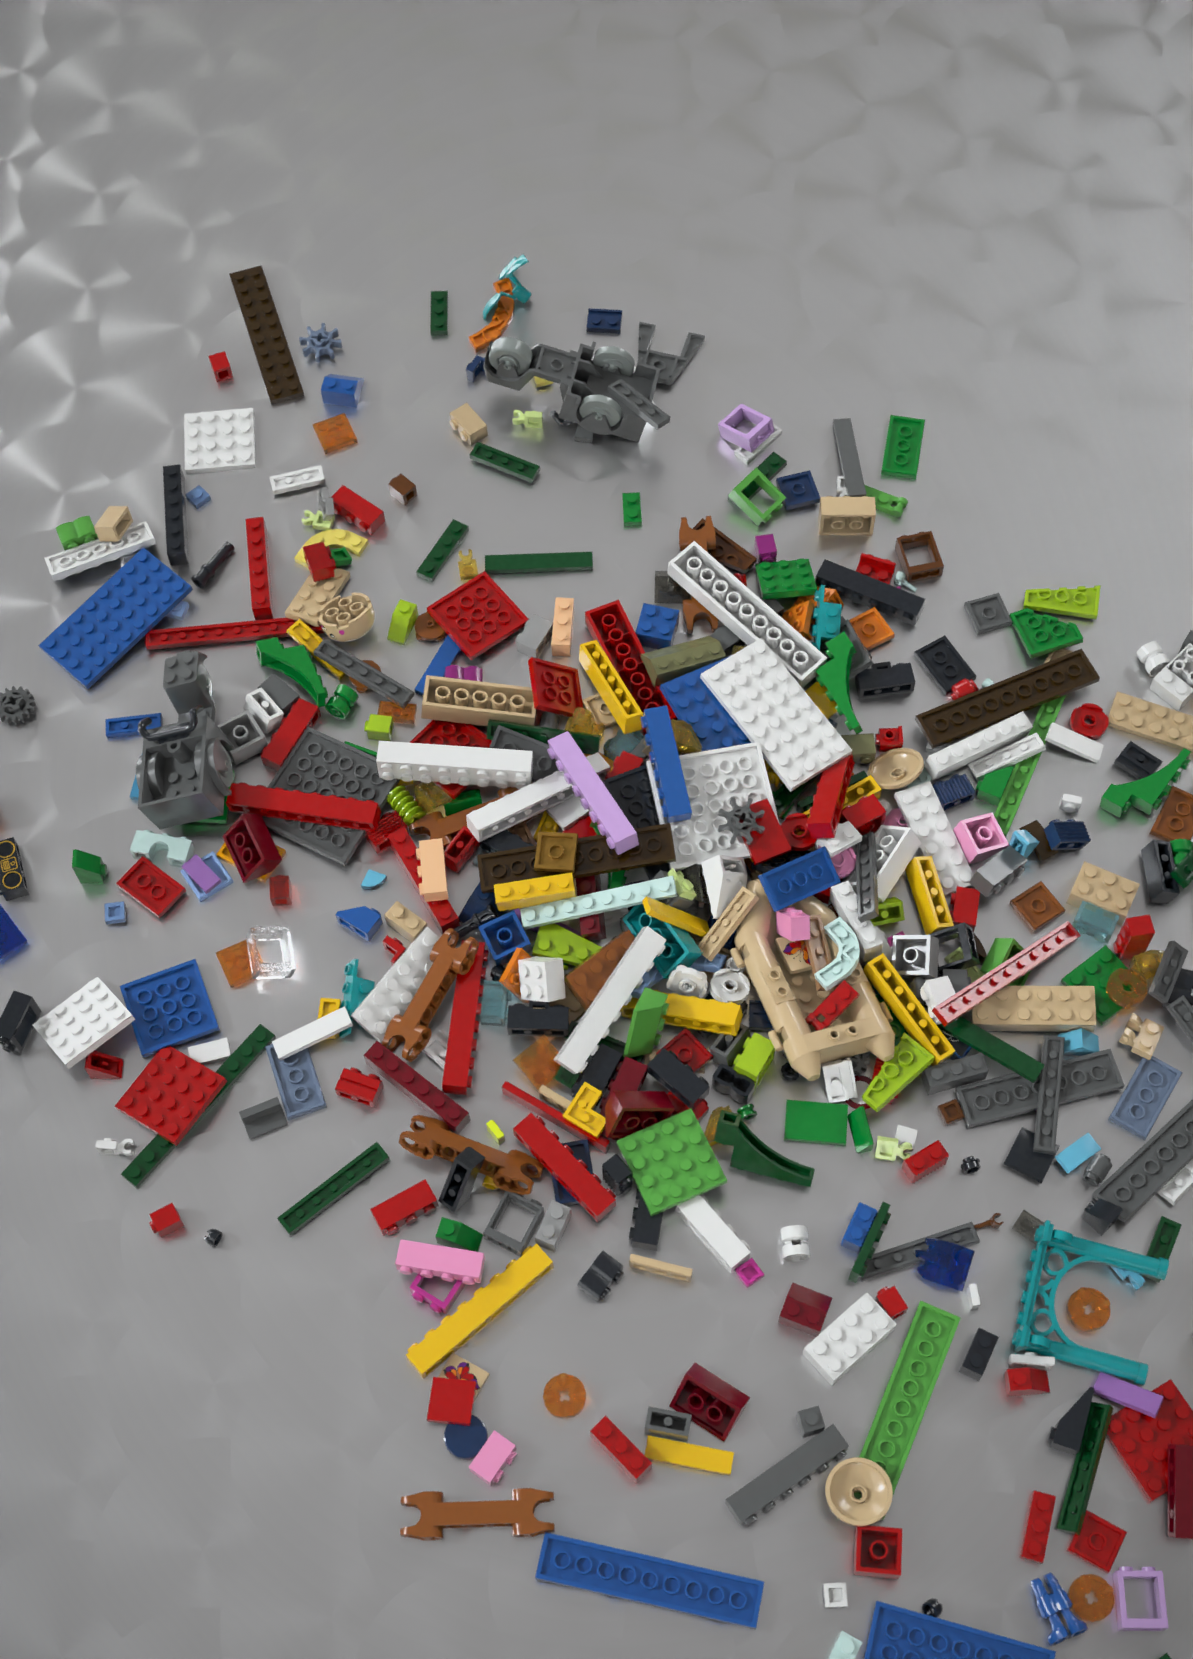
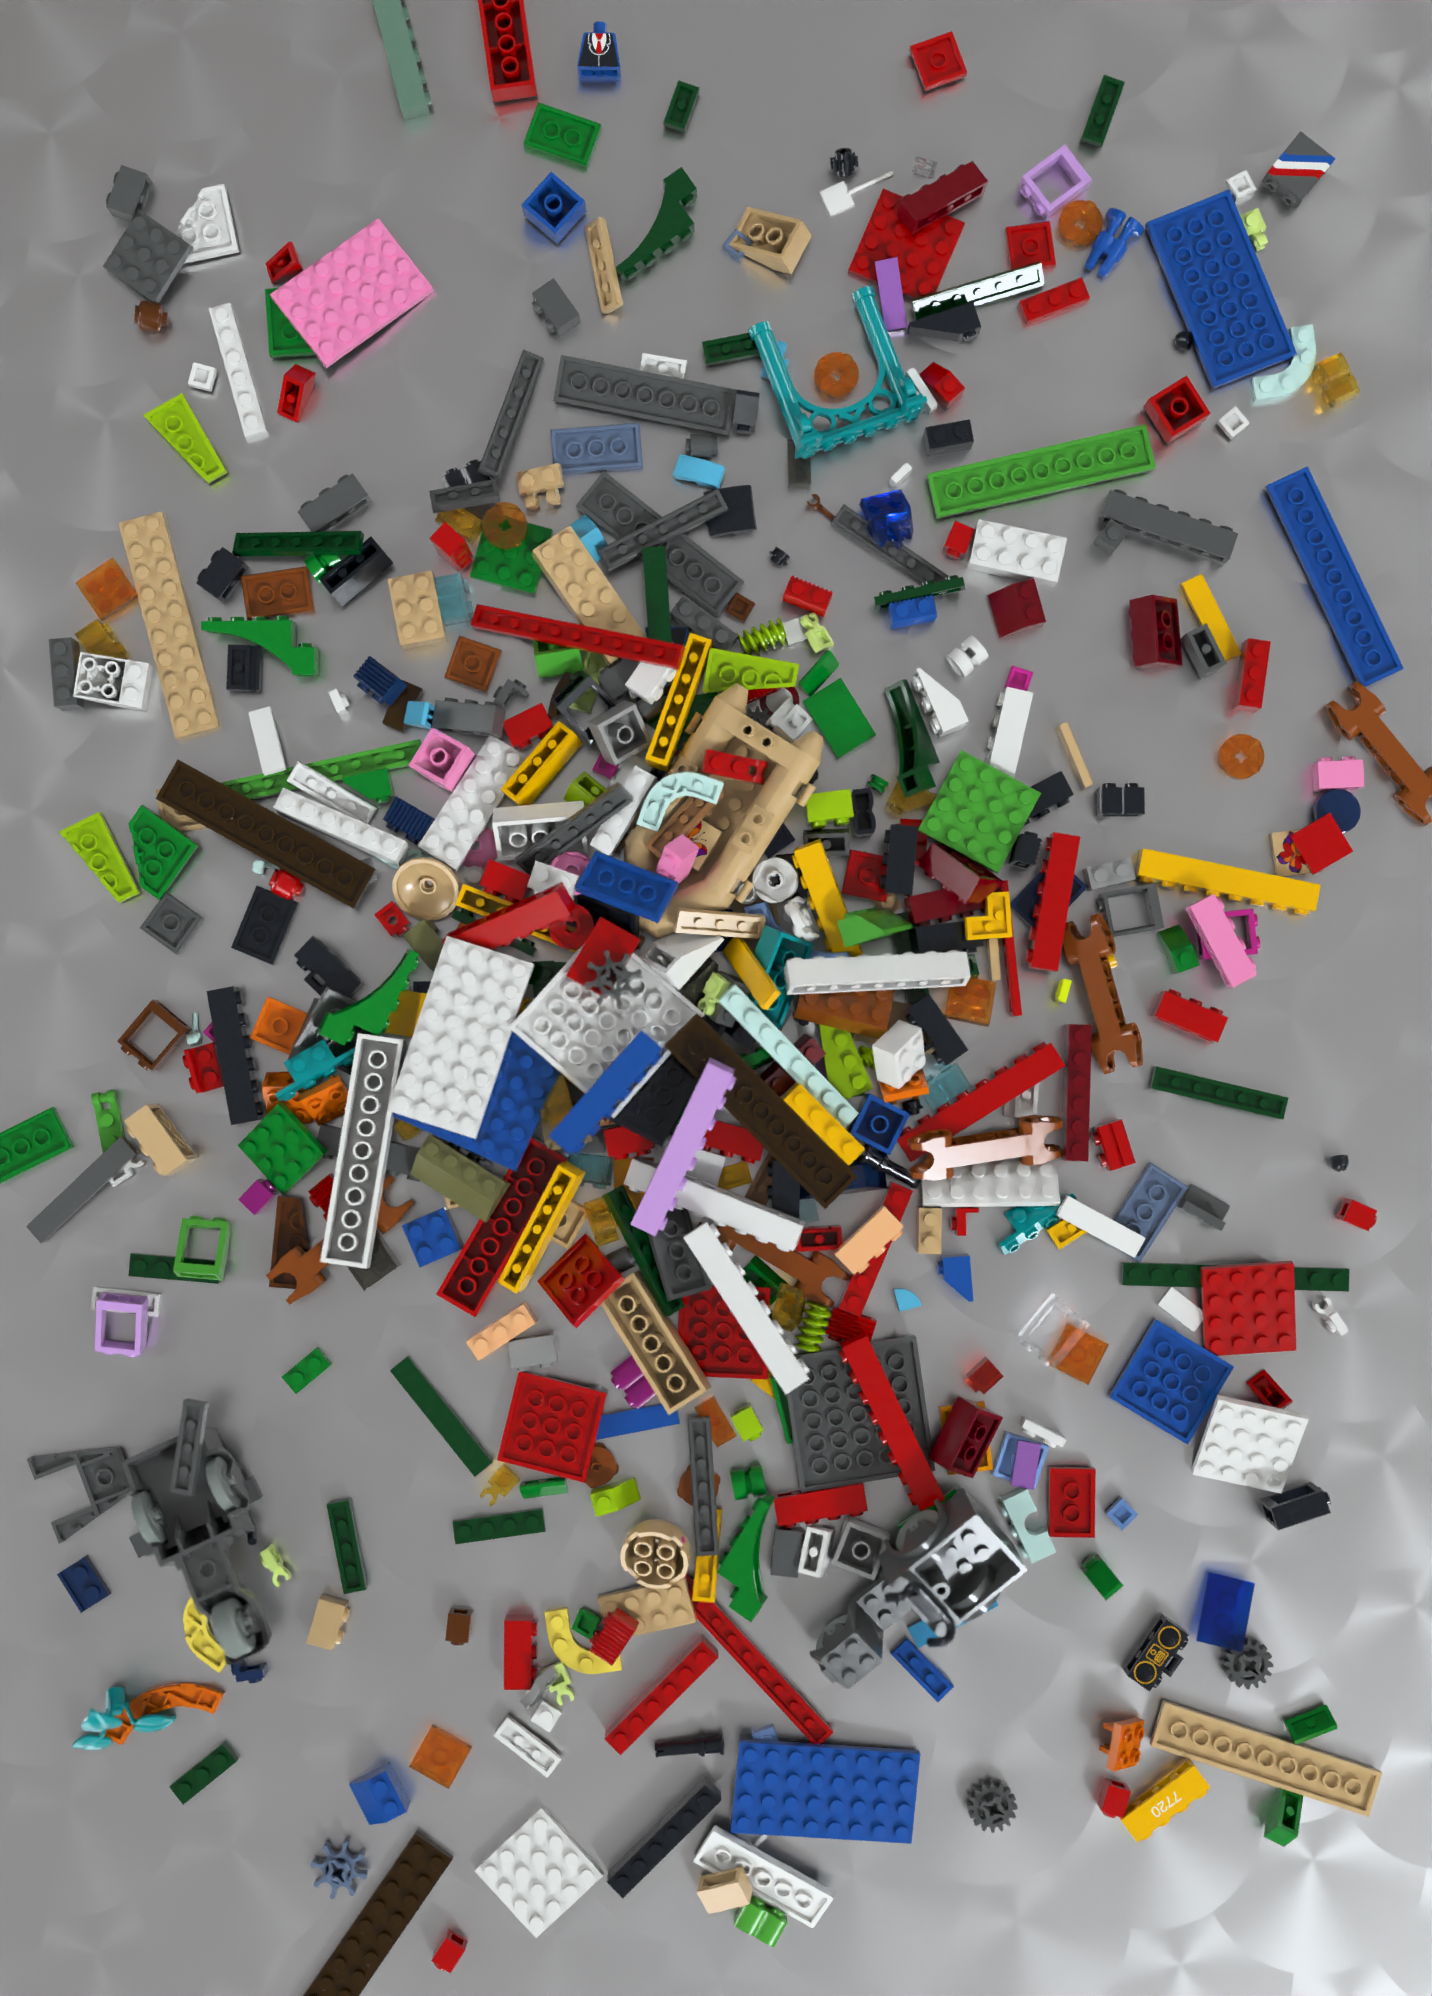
camera: 130 degrees left, 25 degrees up
medium blue plate [185,485,211,509] -> none
black piece [438,1147,485,1213] -> none
pearl gold plate [534,832,578,873] -> none
dark blue plate [776,470,821,510] -> none
tan dish [825,1457,893,1527] -> none
red plate [1070,703,1109,740] -> none
white wheel [1136,641,1170,676] -> none
none -> dark grey bracket [493,679,529,709]
none -> green slope [519,1476,568,1499]
none -> white plate [530,1698,562,1733]
none -> lime piece [737,617,787,656]
none -> white slope [911,668,969,738]
none -> white plate [1019,1416,1067,1448]

